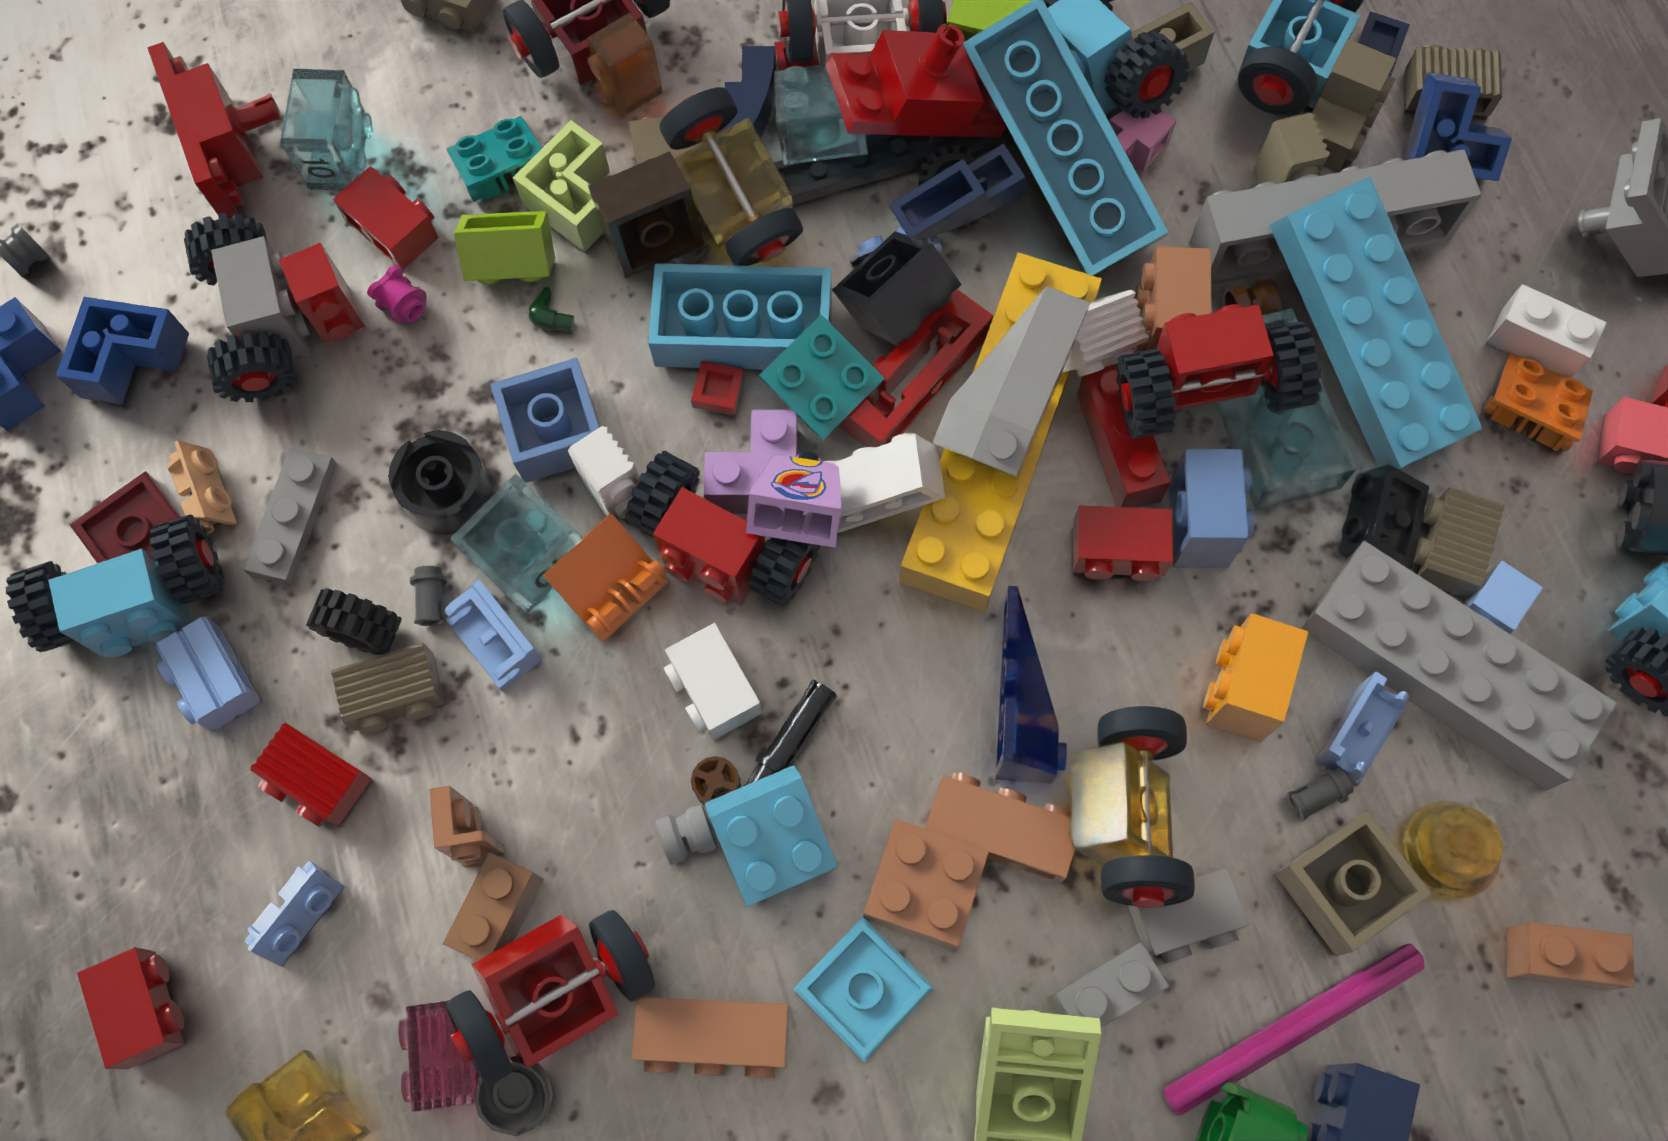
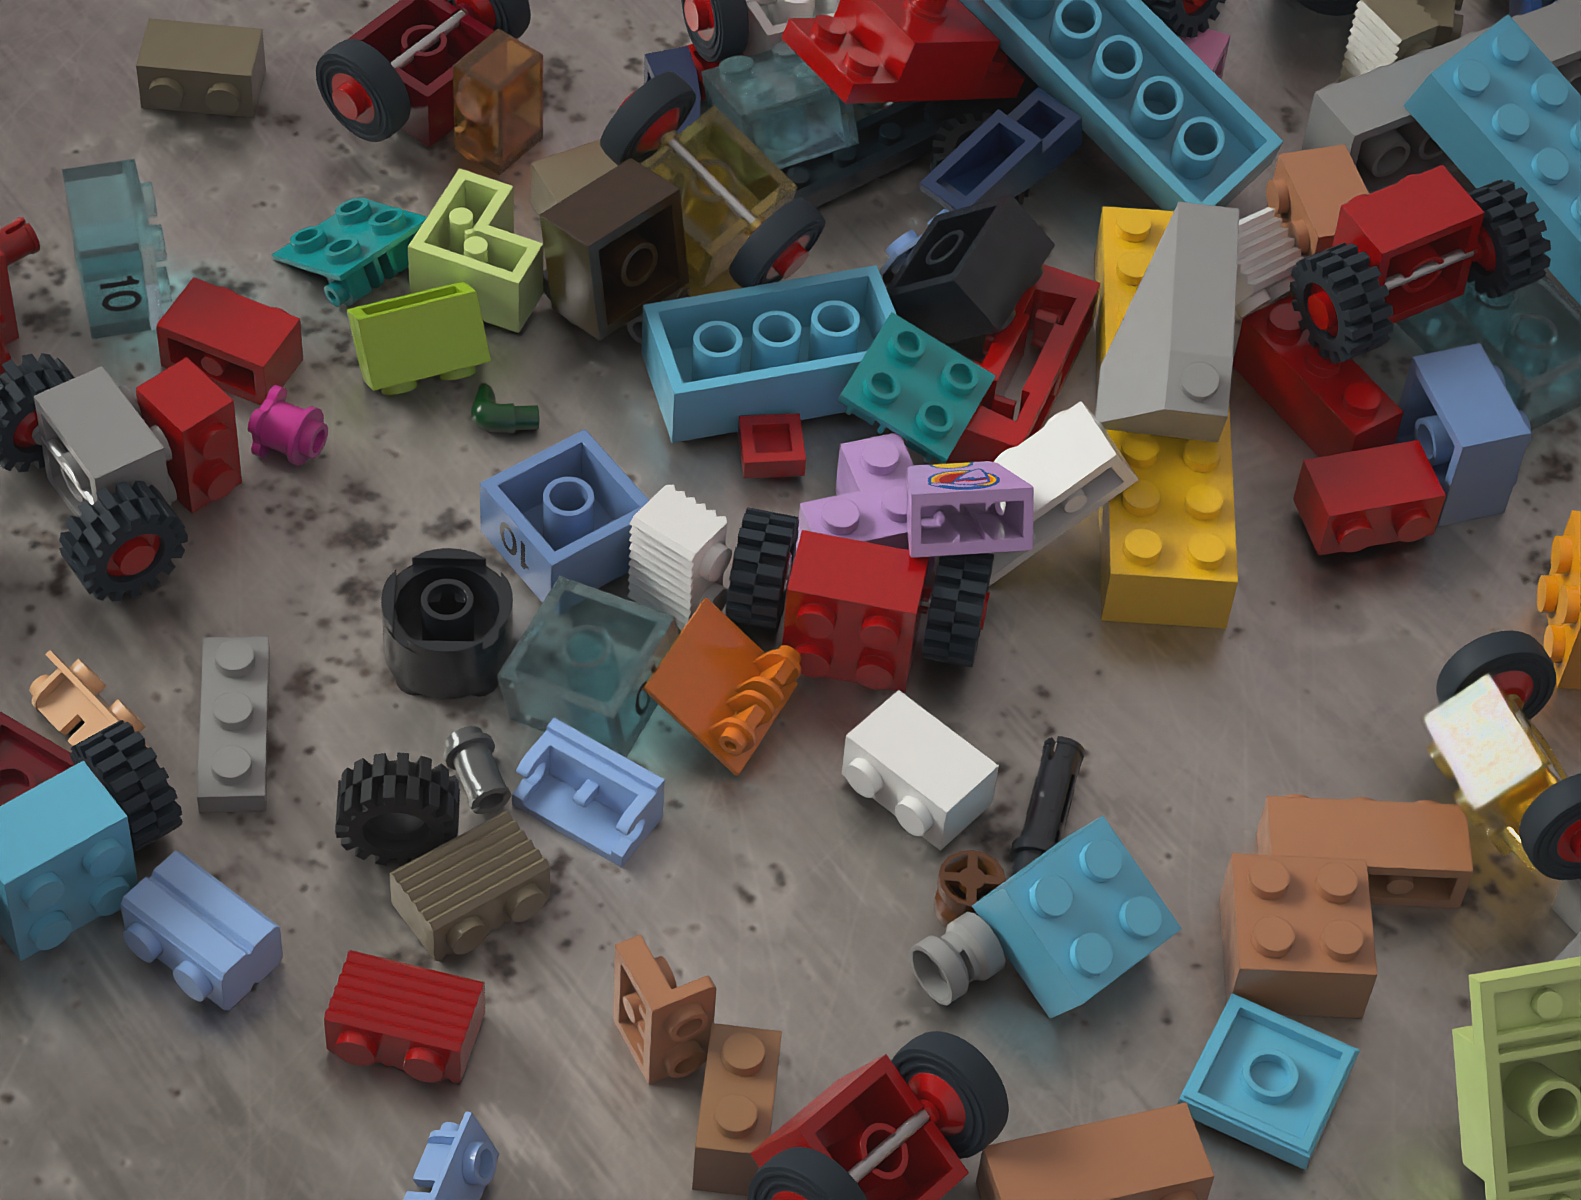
camera: 25 degrees left, 20 degrees down
clear blue wedge [995,586,1067,784] -> none

